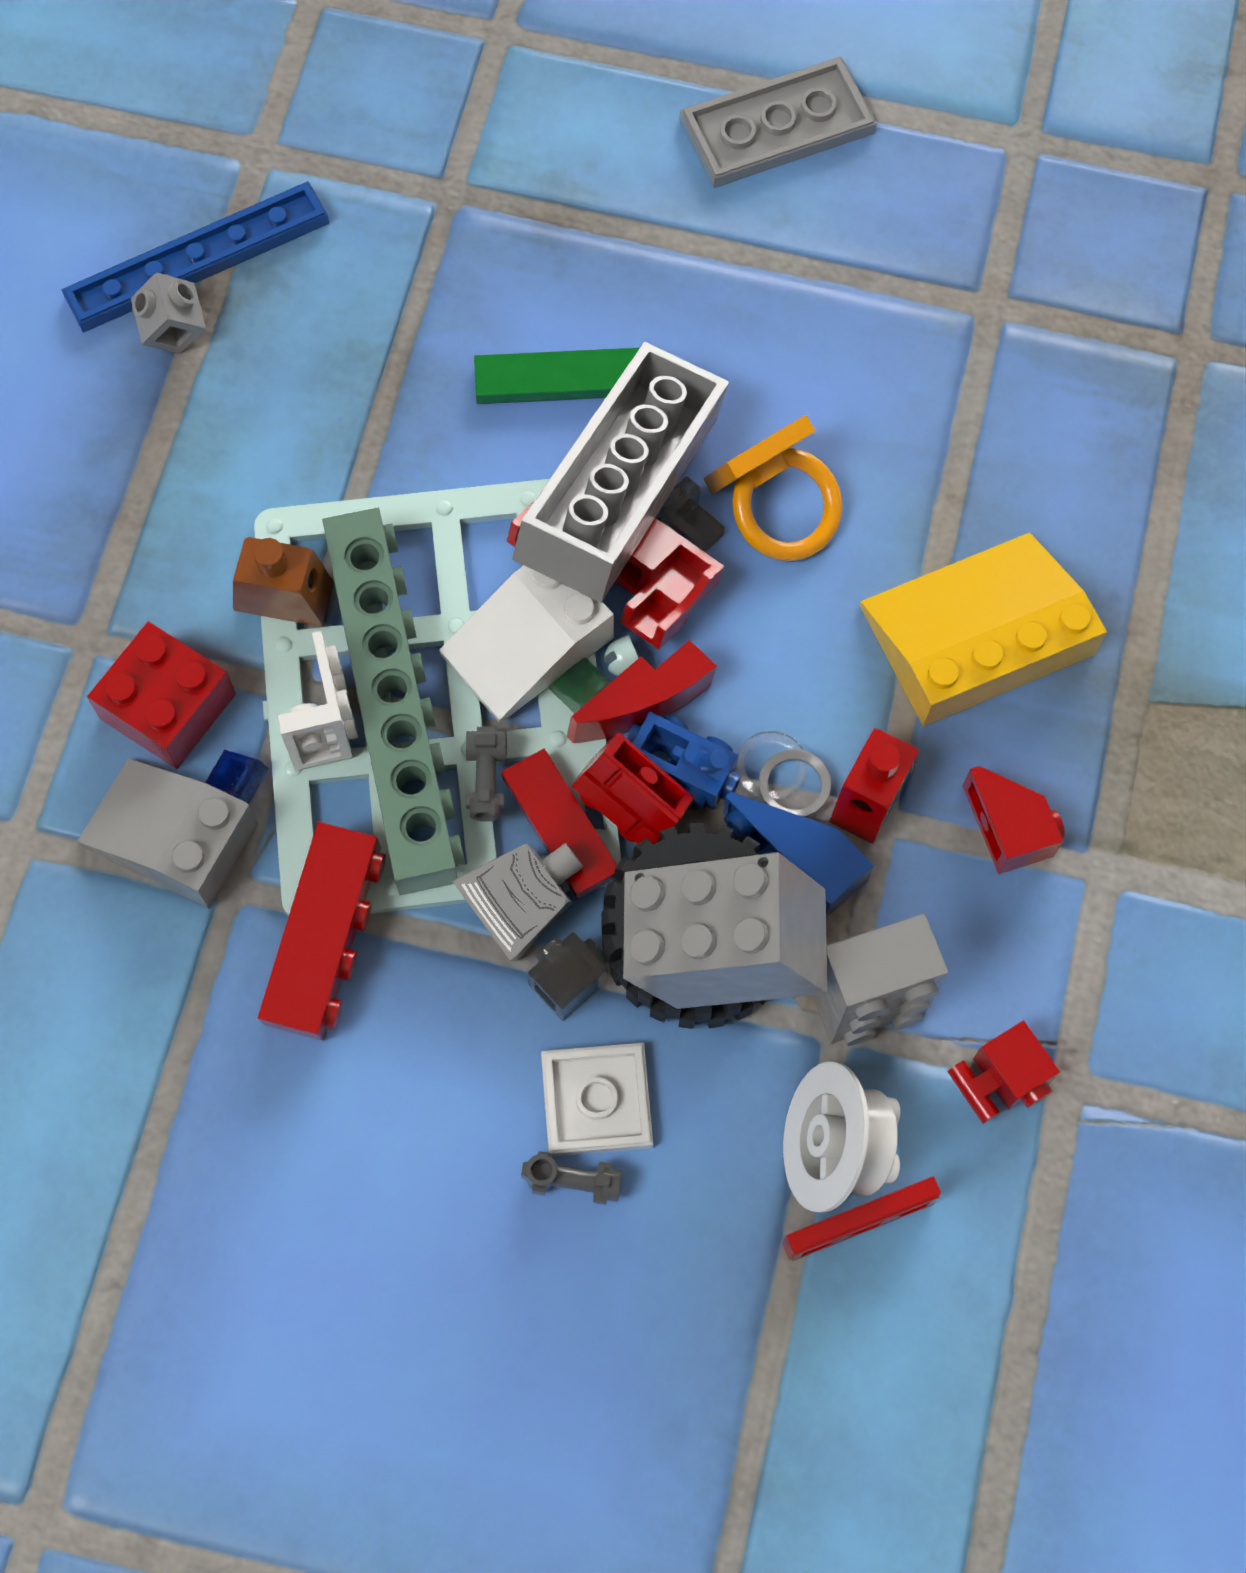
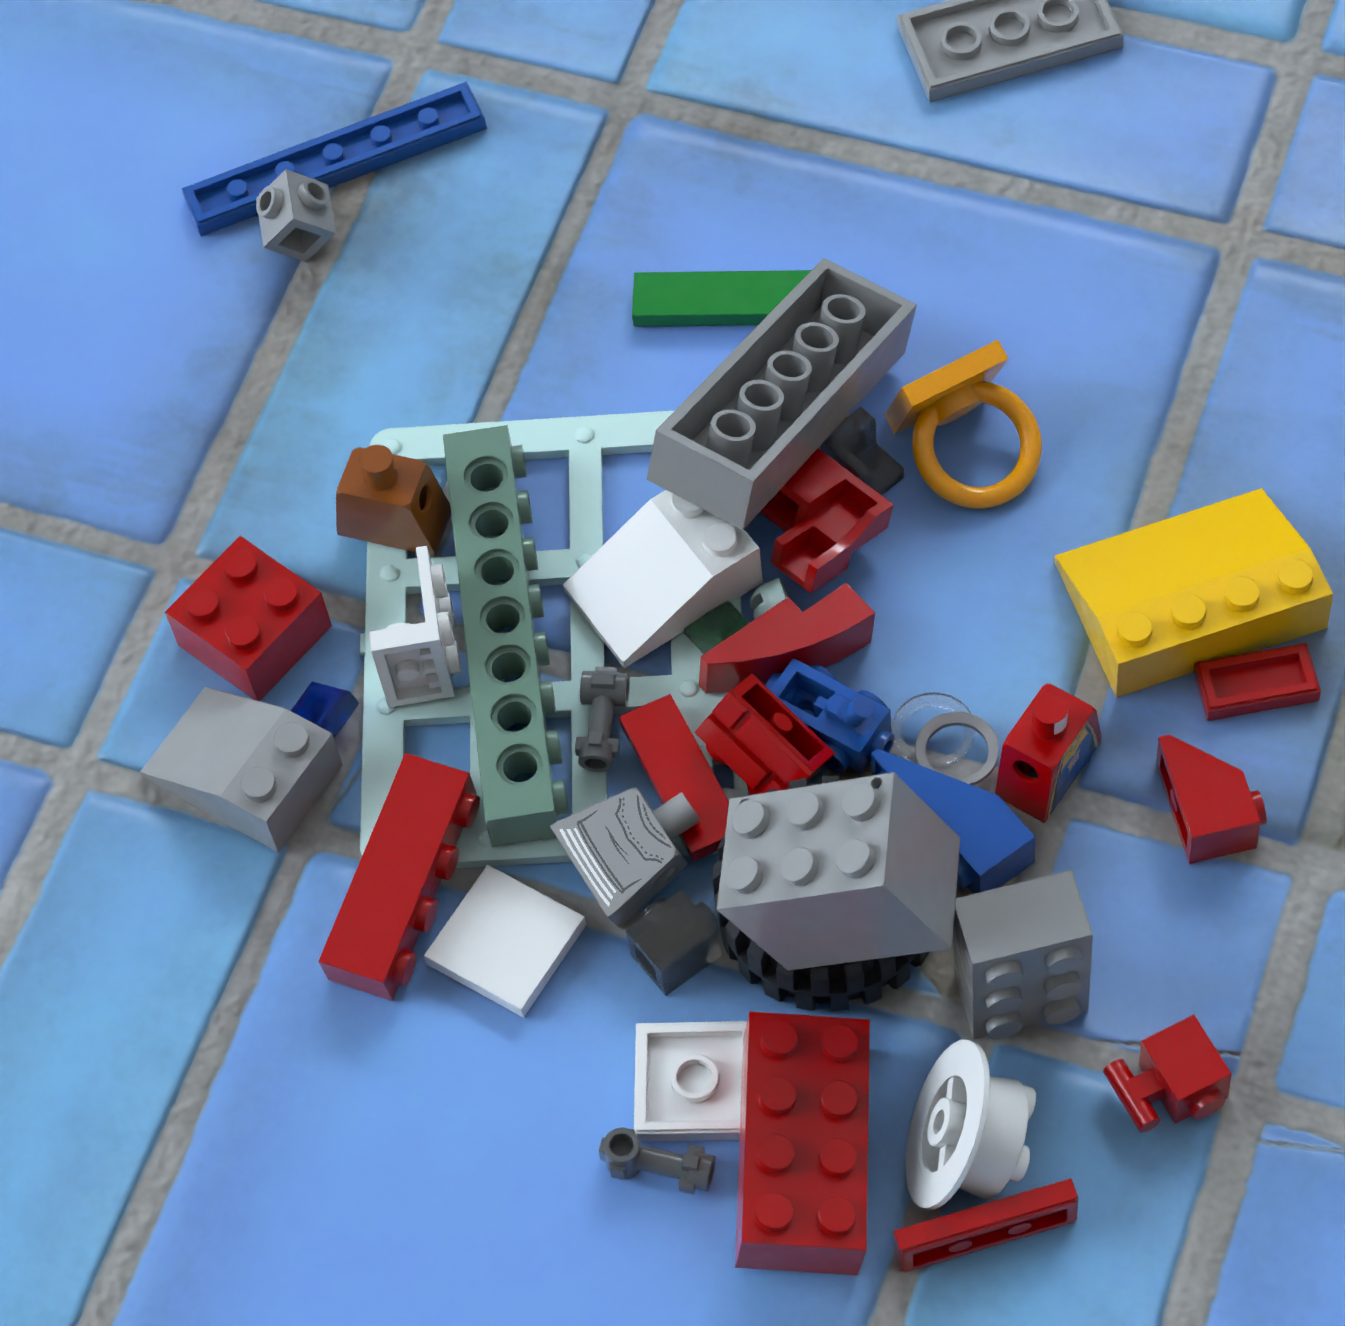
camera: 15 degrees right, 10 degrees down
none -> white tile [424,864,586,1018]
none -> red brick [735,1011,870,1276]
none -> red tile [1194,643,1321,721]

